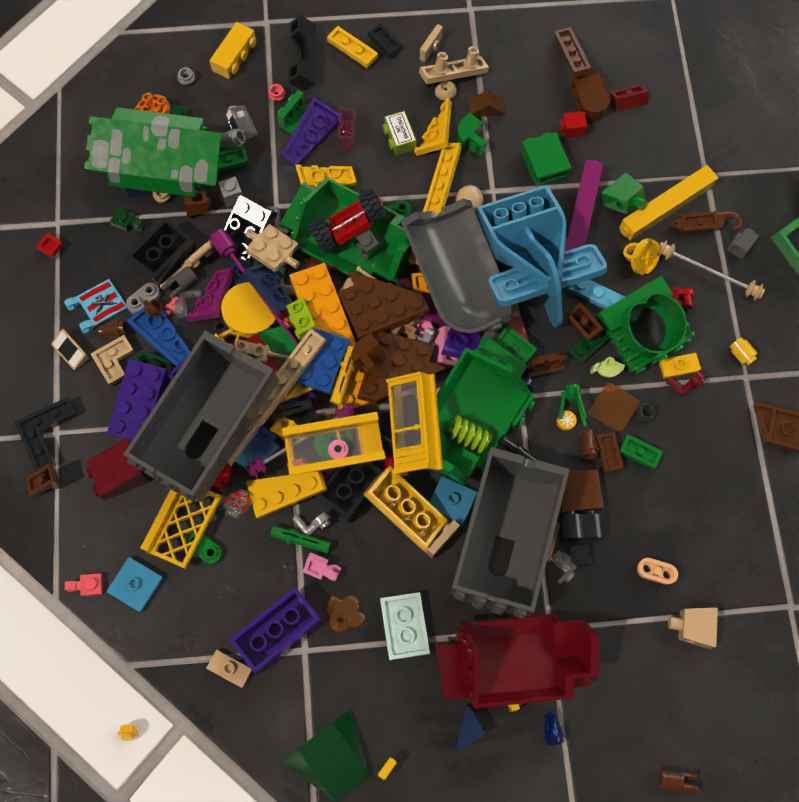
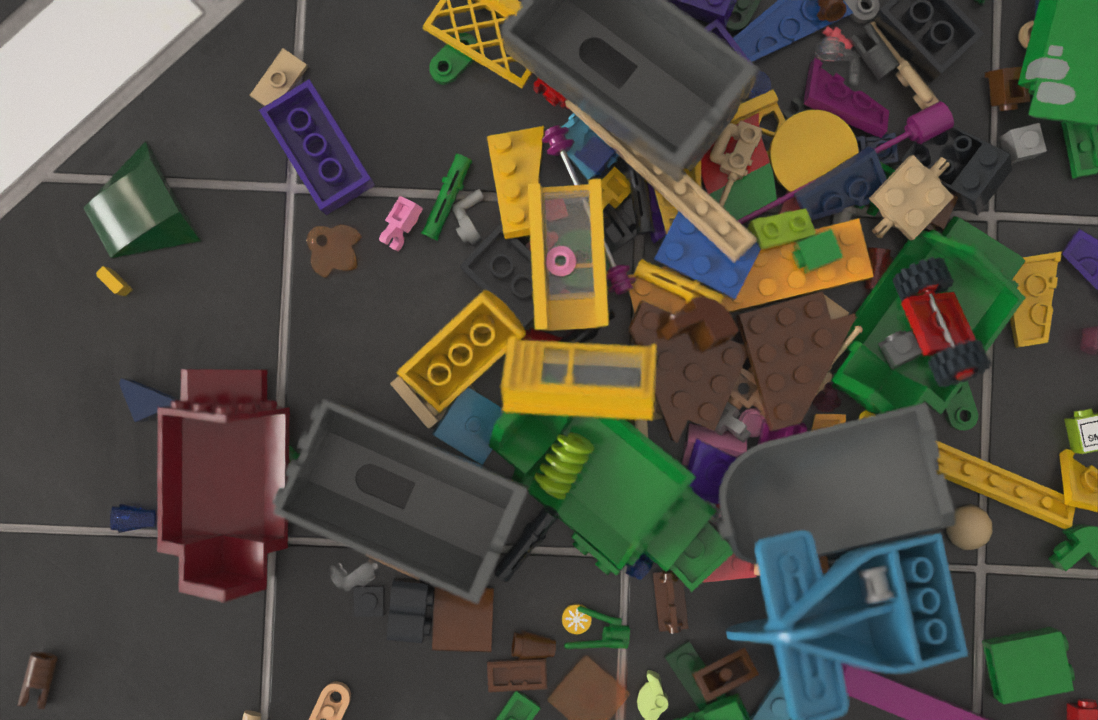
camera: 105 degrees right, 15 degrees up
clear head [223,488,252,519] -> none
light aqua plate [380,592,430,661] -> none
none -> green brick [792,228,844,274]
none -> light grey bush [859,566,894,603]

